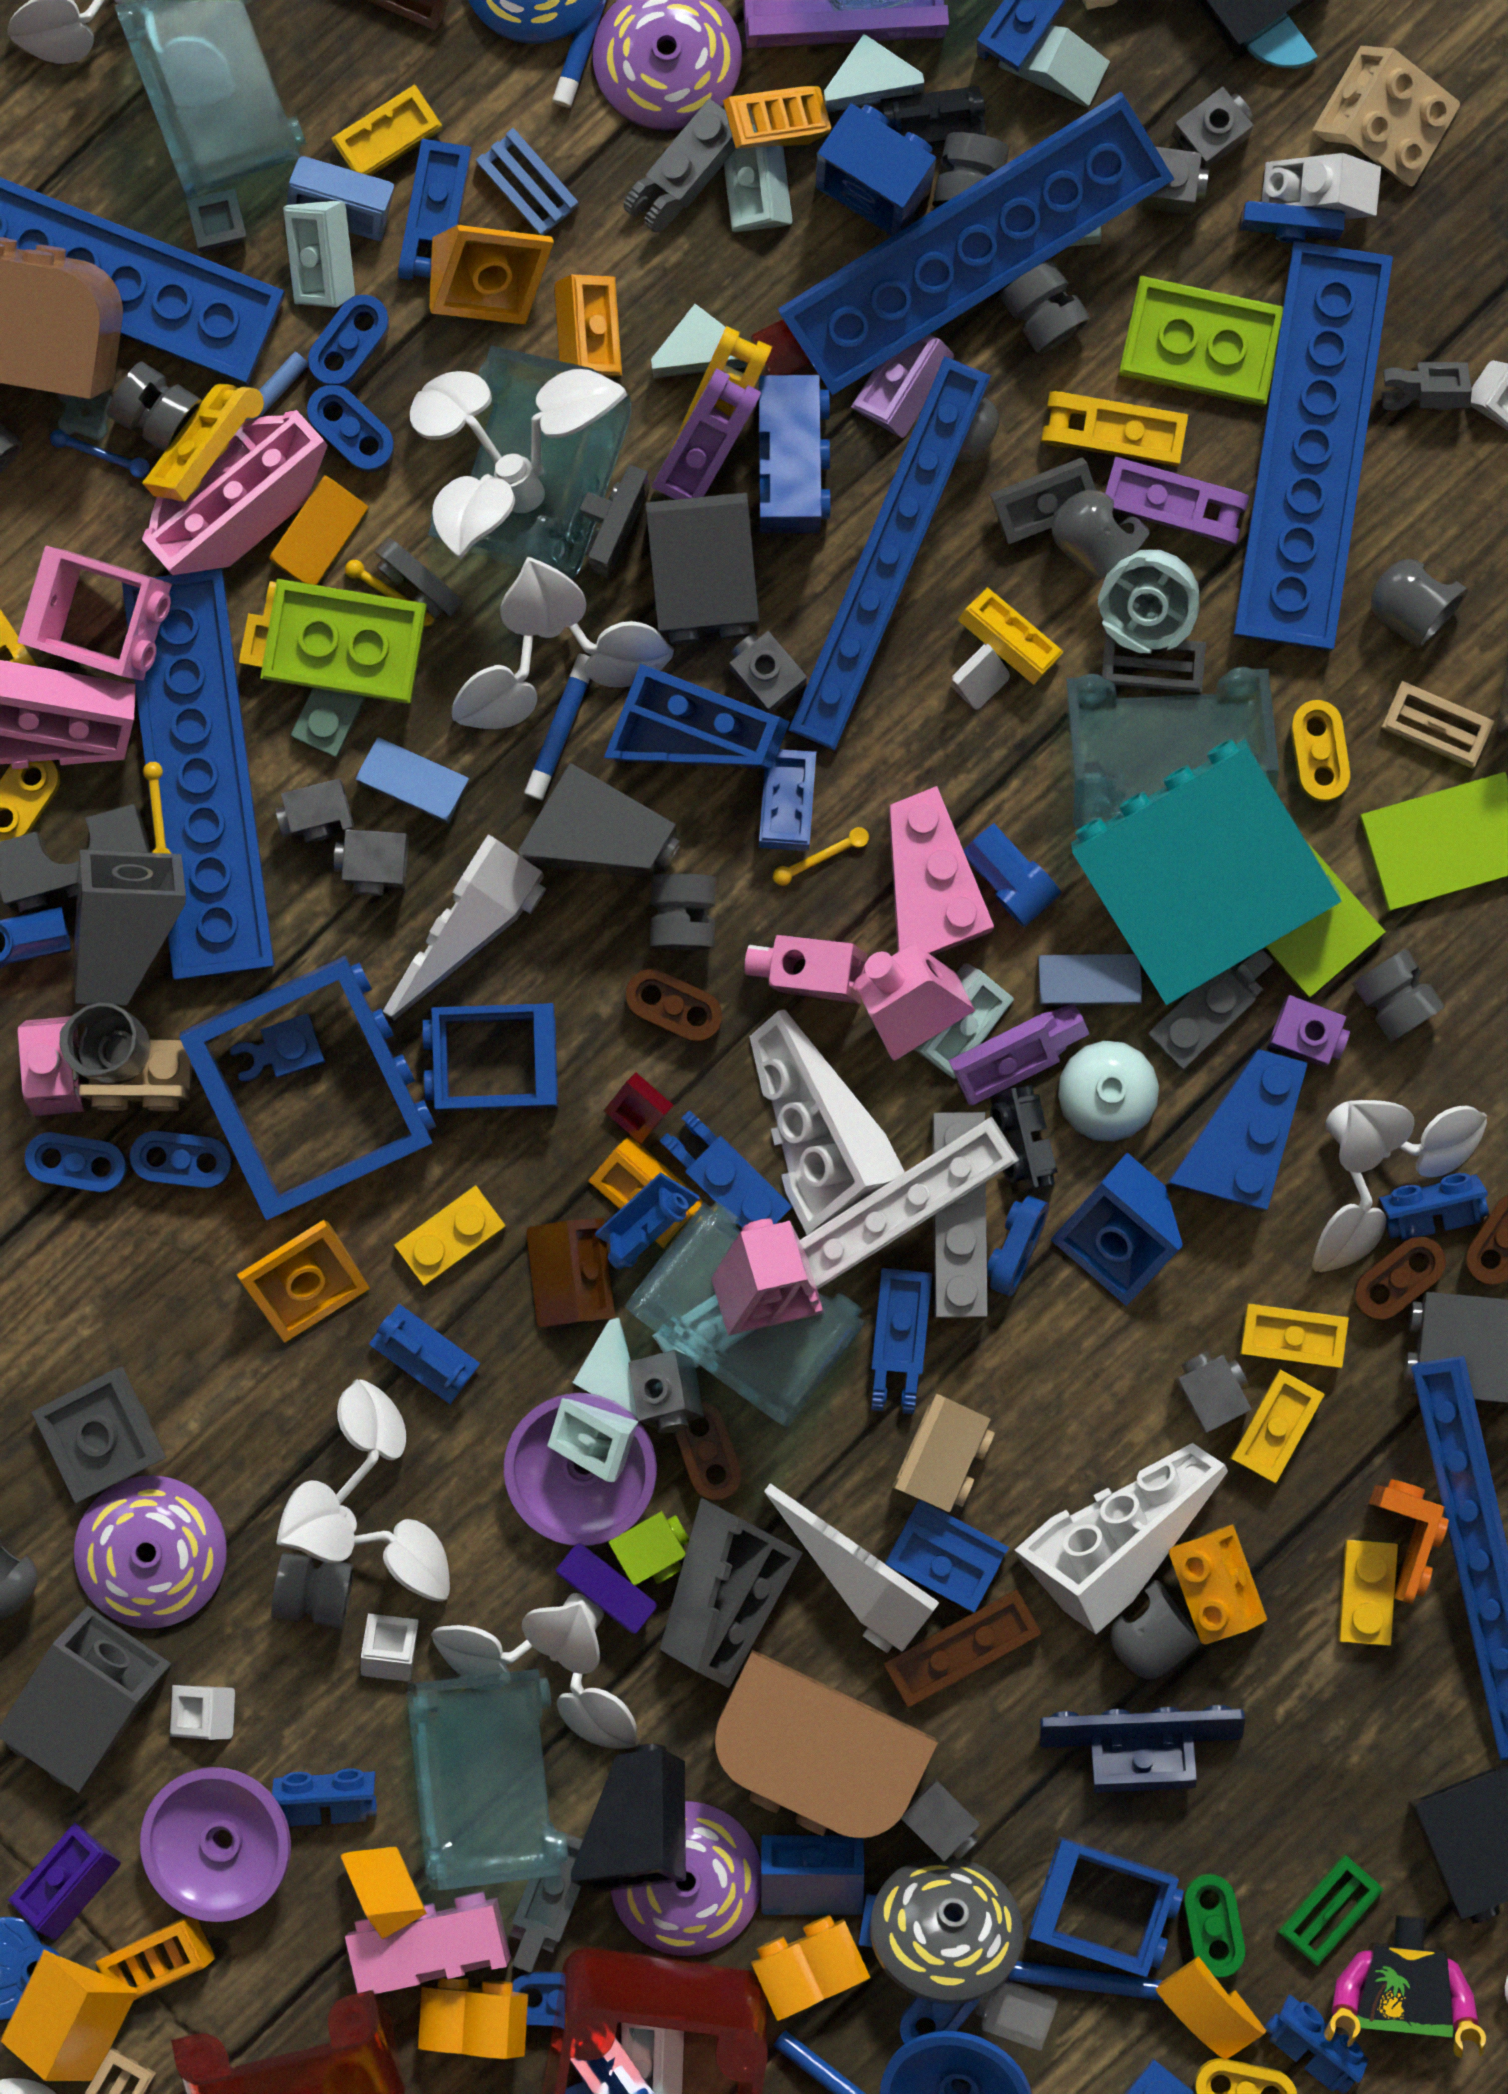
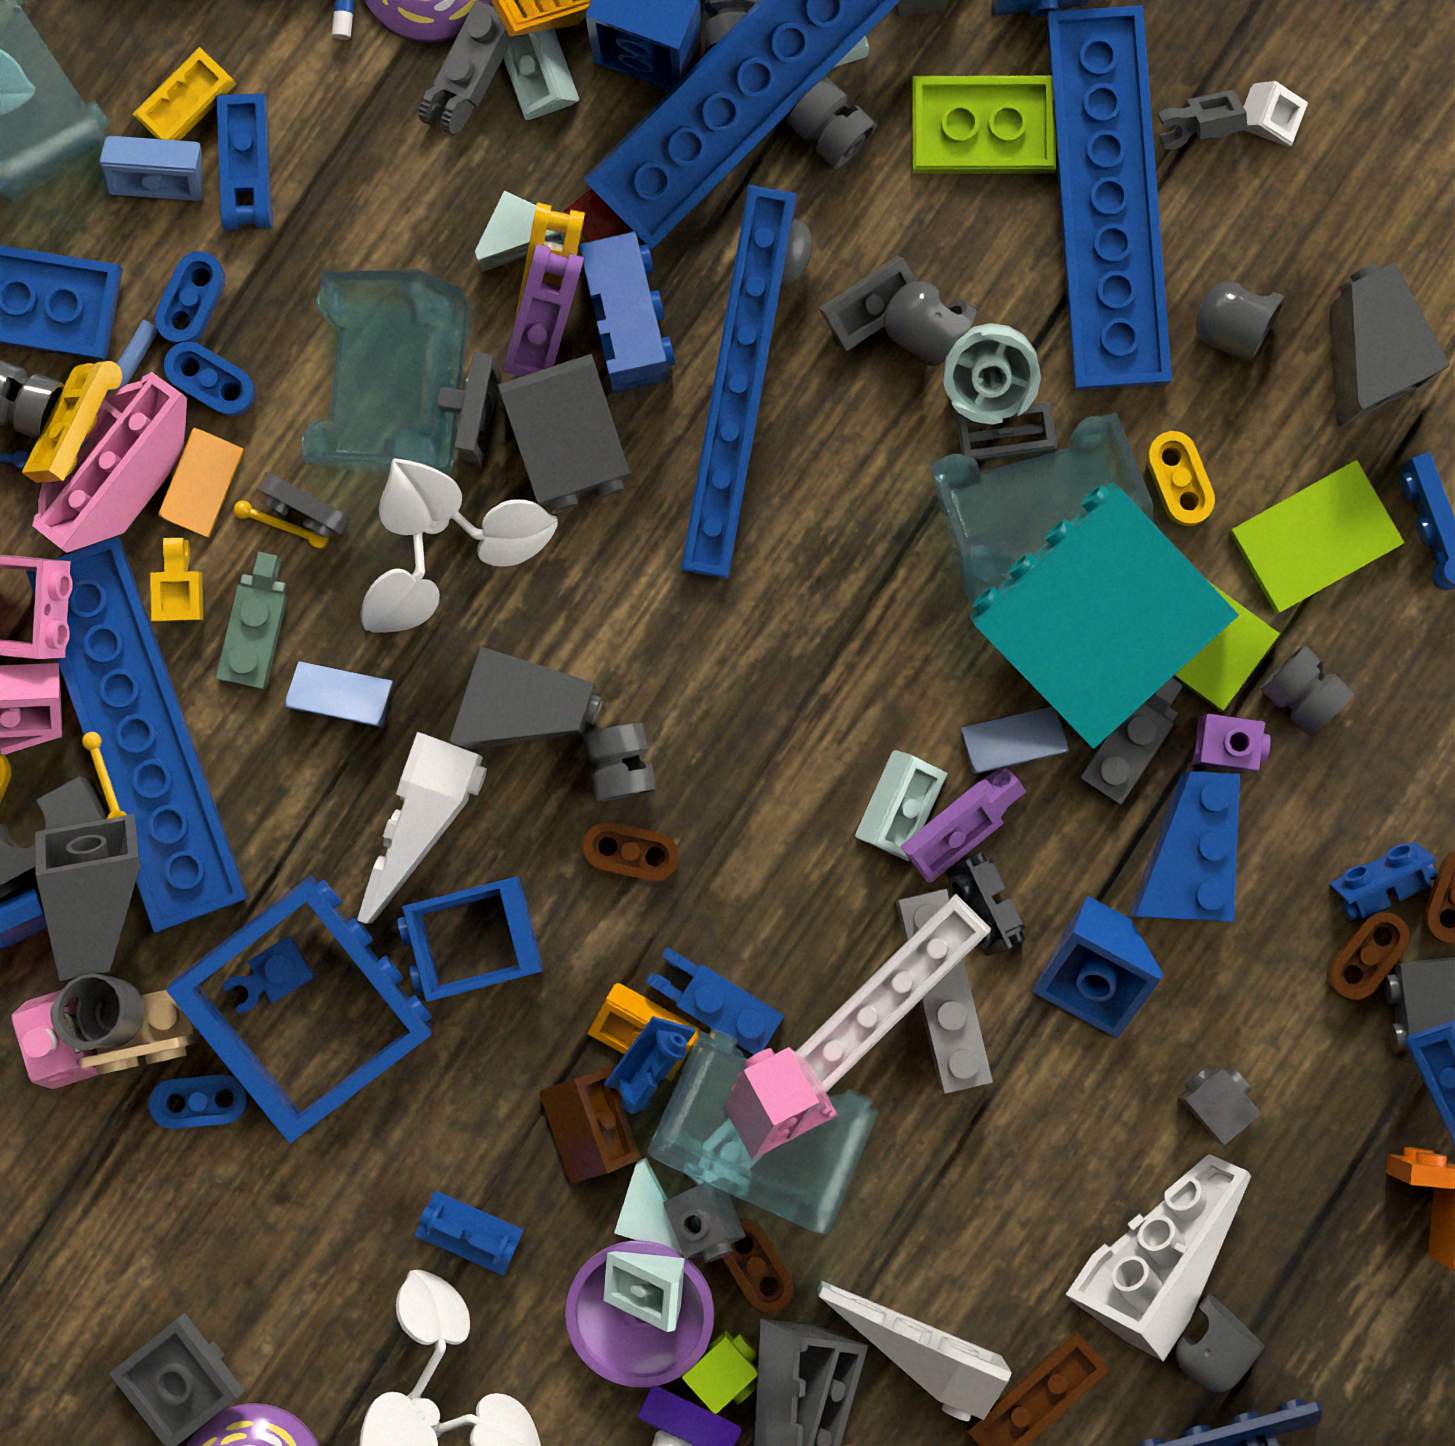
camera: 10 degrees left, 0 degrees up
blue plate [25,1132,127,1193] -> none
dark grey plate [186,188,248,252] -> none
light orange slope [237,1220,370,1343] -> none
lime tile [260,579,428,704] -> none
flat silver brick [276,778,355,843] -> none
light aqua slope [283,201,355,308] -> none
flat silver brick [334,829,409,896] -> none
yellow plate [394,1185,506,1286] -> none
white plant [410,369,627,559] -> none
light orange slope [429,225,554,325] -> none
medium blue tile [475,128,579,236] -> none
blue bar [524,653,590,801] -> none
light orange slope [554,274,622,378] -> none
dark red plate [603,1072,674,1144] -> none
blue wedge [604,663,790,769] -> none
flat silver brick [729,631,807,714] -> none
bright pink torso [745,935,868,1004] -> none
white wedge [749,1010,905,1235] -> none
plate [759,749,816,851] -> none
yellow hinge [773,827,869,886] -> none
lavender slope [851,335,954,438] -> none
bright pink torso [855,945,975,1061] -> none
blue hinge [871,1268,932,1414] -> none
blue plate [884,1499,1009,1613] -> none
bright pink wedge [889,786,994,956] -> none
tan slope [893,1394,995,1513] -> none
white slope [951,644,1010,710] -> none
yellow plate [957,587,1063,685] -> none
blue piece [963,823,1062,928] -> none
blue plate [987,1195,1049,1297] -> none
yellow plate [1041,391,1188,467] -> none
light aqua cylinder [1058,1041,1159,1142] -> none
medium lavender plate [1105,457,1250,546] -> none
light orange bracket [1169,1524,1268,1644] -> none
yellow plate [1230,1369,1325,1483] -> none
yellow plate [1240,1304,1349,1368] -> none
white plant [1312,1100,1487,1272] -> none
yellow plate [1338,1540,1398,1646] -> none
tan tile [1380,681,1494,769] -> none

